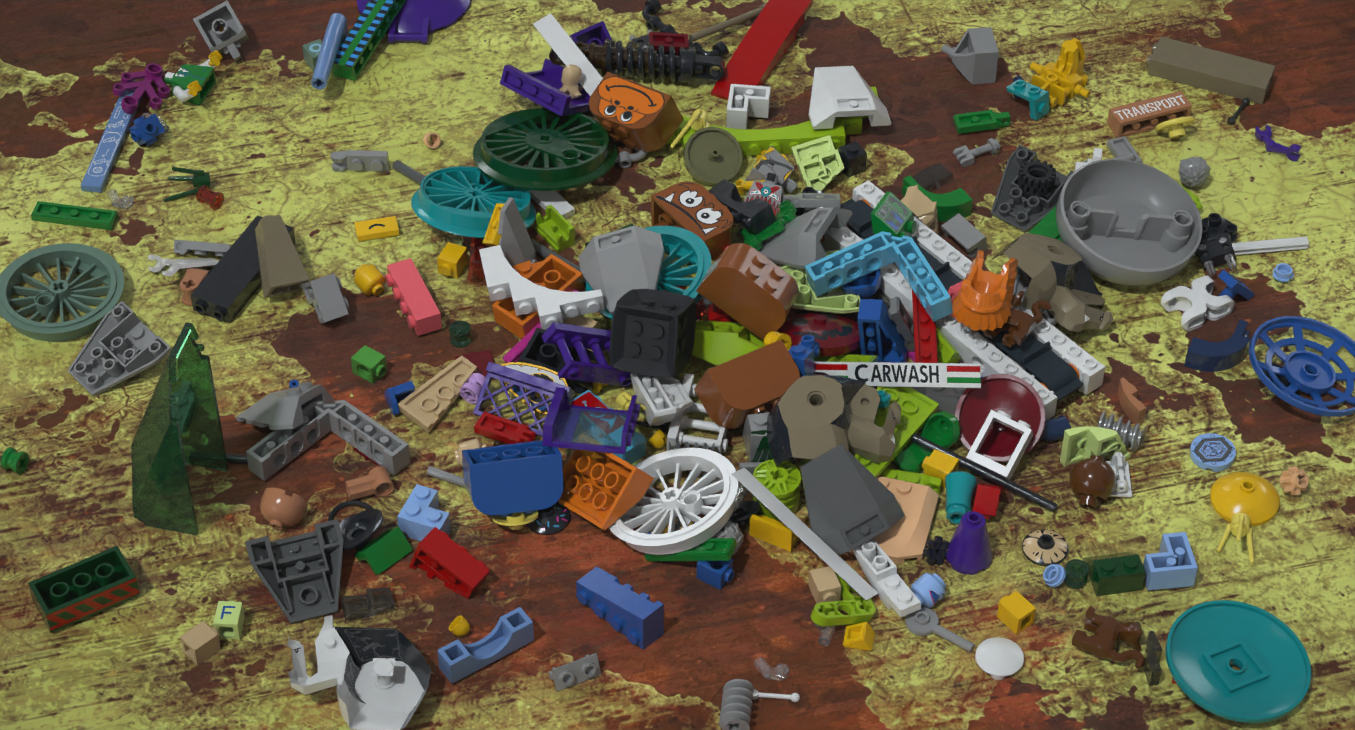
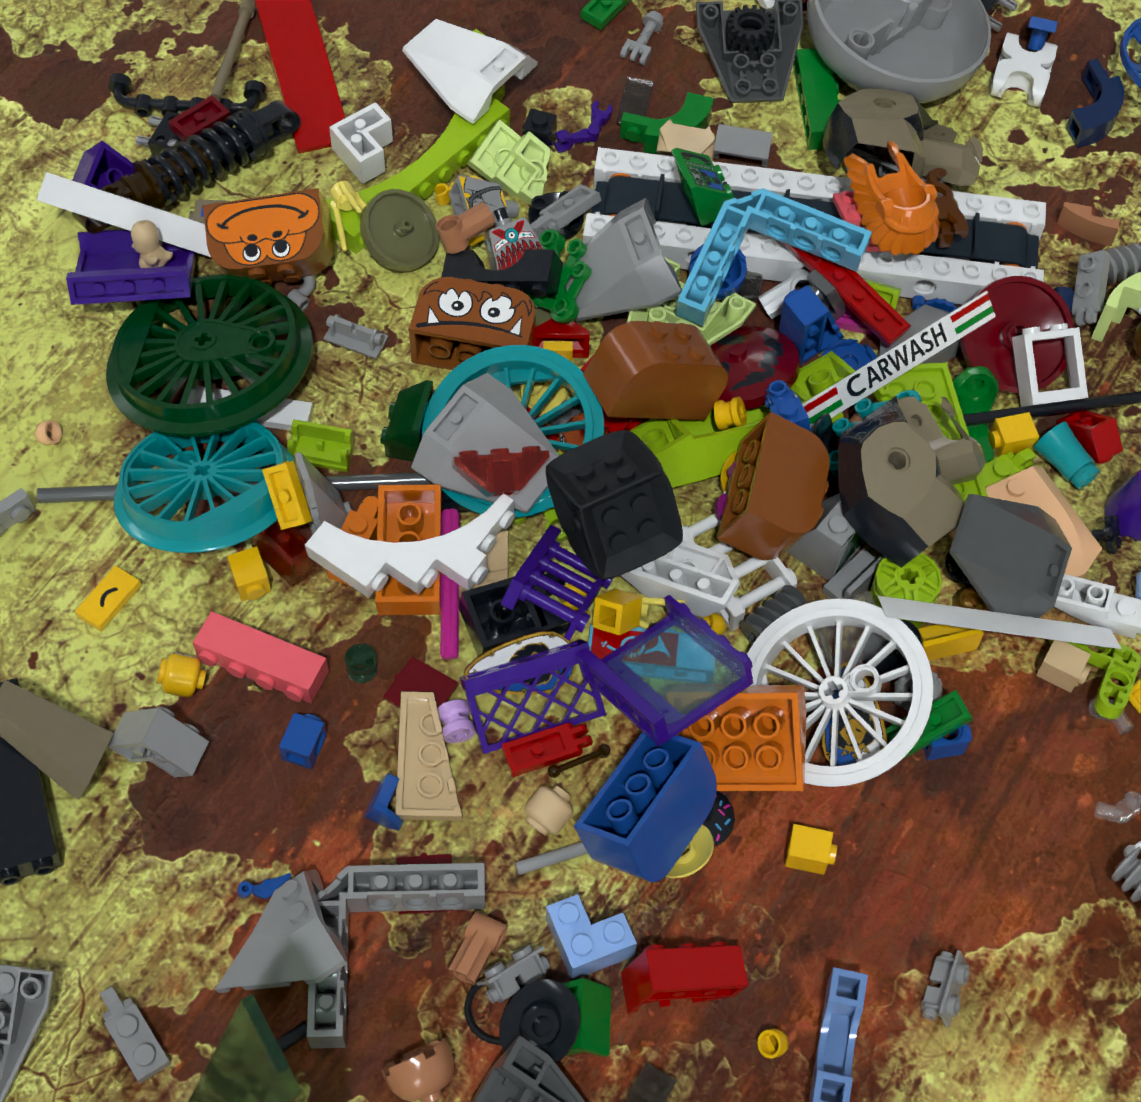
camera: 45 degrees left, 15 degrees up
bright green brick [351,345,387,384] -> none
blue wedge [576,567,664,650] -> none
none -> blue brick [279,713,327,770]
none -> light grey hinge [323,314,389,359]
none -> nougat piece [436,202,496,254]
none -> clear red slope [452,446,550,497]
none -> light grey hinge [476,944,550,1004]
none -> dark purple piece [554,101,613,153]
none -> yellow brick [592,588,643,636]
none -> yellow brick [784,824,837,875]
none -> light grey hinge [1072,250,1111,326]

